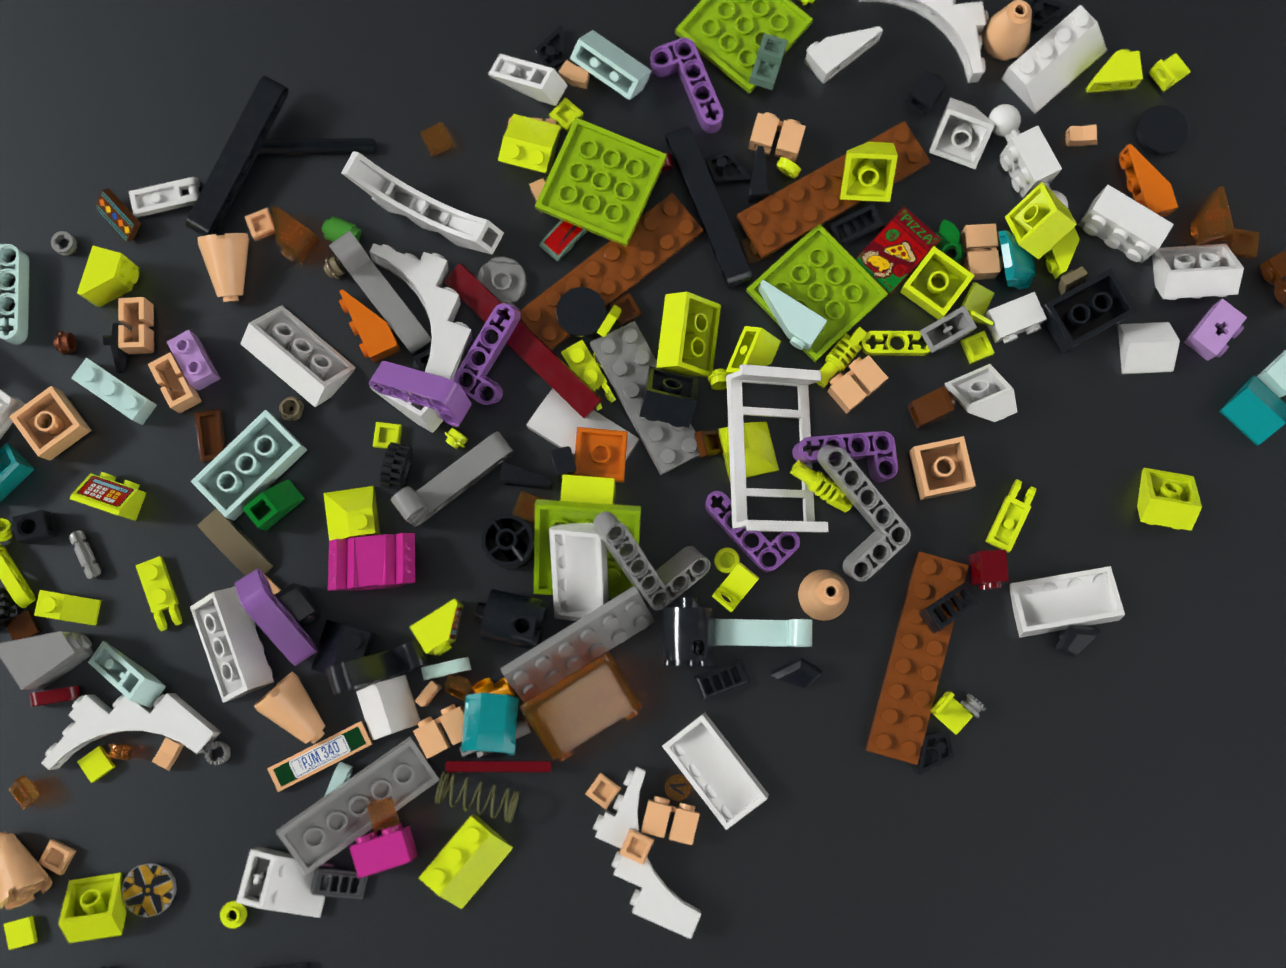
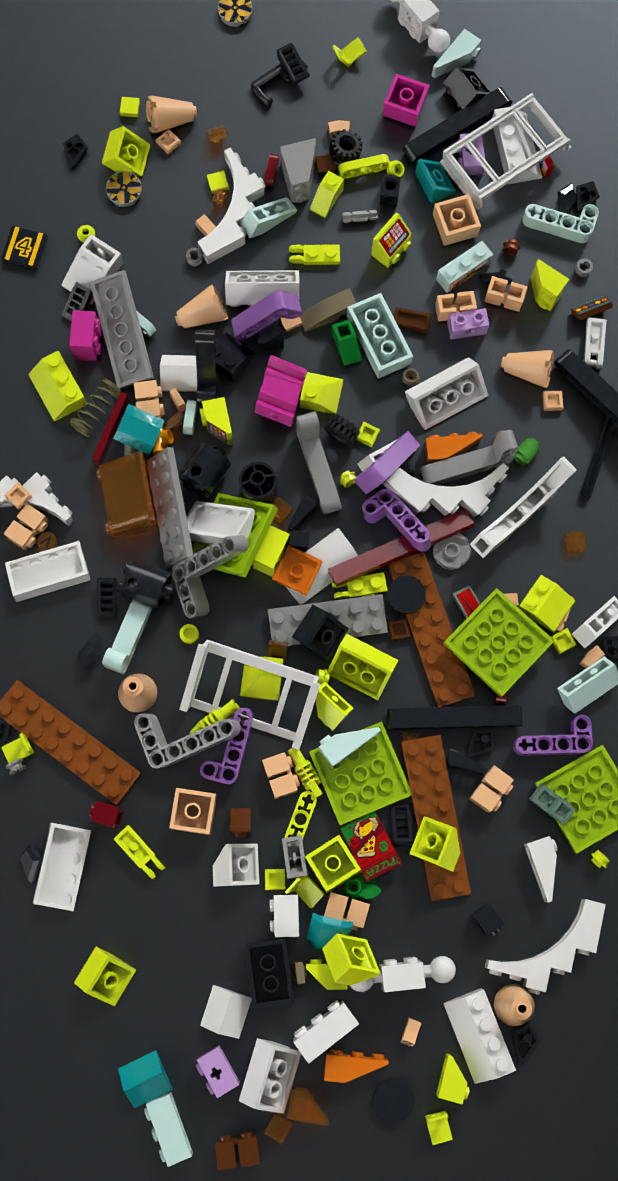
camera: 105 degrees right, 5 degrees down
tile [267,721,373,792] -> none
clear orange slope [272,205,320,263] -> none
clear orange tile [366,796,400,832] -> none
light nougat tile [585,773,621,809] -> none
neon yellow tile [597,305,622,337] -> none
medium lavender beam [705,491,800,573] -> none
neon yellow bracket [712,562,759,612] -> none
neon yellow tile [776,157,801,179] -> none
black slope [919,582,979,634] -> none
white slope [929,98,995,169] -> none

